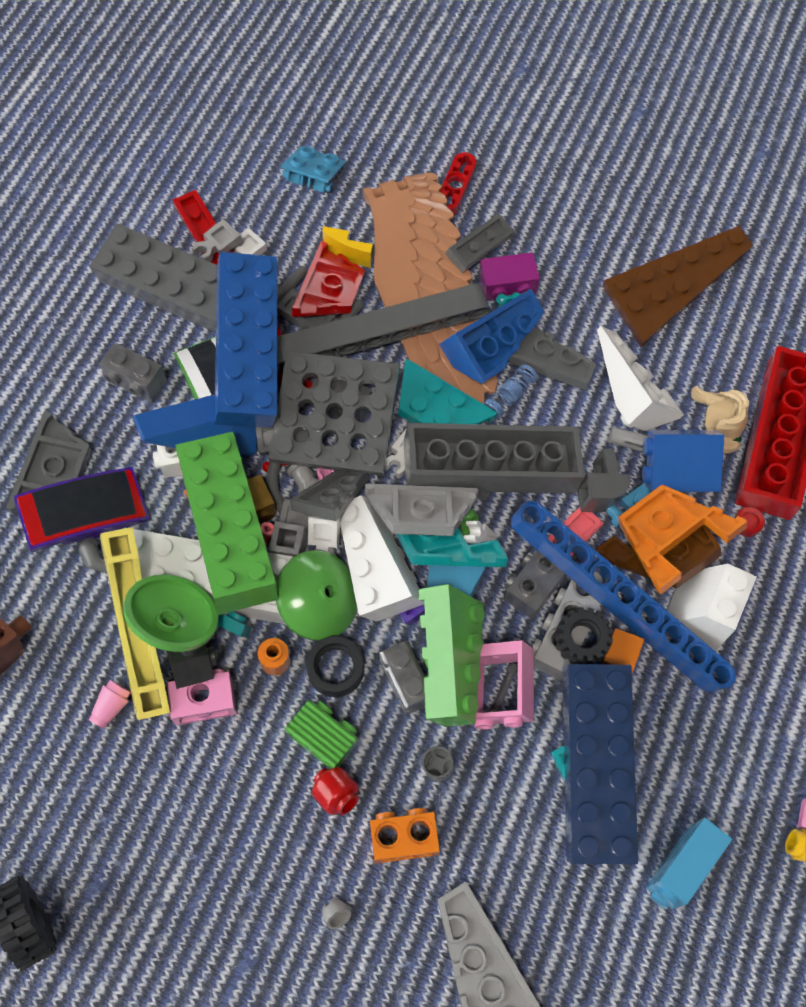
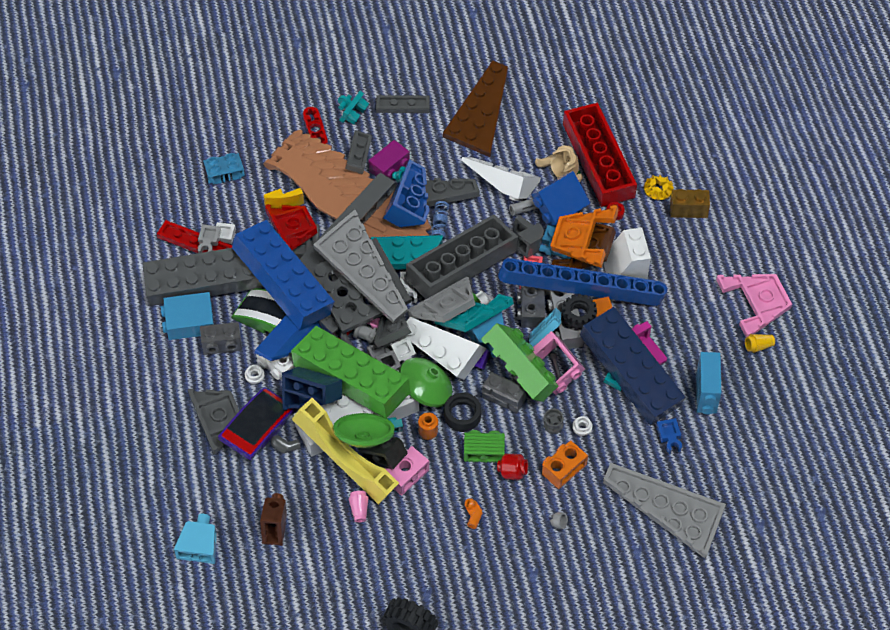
camera: 35 degrees left, 10 degrees down
none -> dark azure brick [161,292,214,340]
none -> white plate [245,365,265,384]
none -> dark blue wedge [282,367,342,410]
none -> light grey wing [313,210,408,324]
none -> teal hips [338,91,369,124]
none -> dark grey tile [376,95,430,113]
none -> orange arm [464,498,483,529]
none -> medium azure plate [529,308,562,347]
none -> white plate [572,416,592,436]
none -> dark pink bracket [632,321,667,365]
none -> blue plate [656,418,682,454]

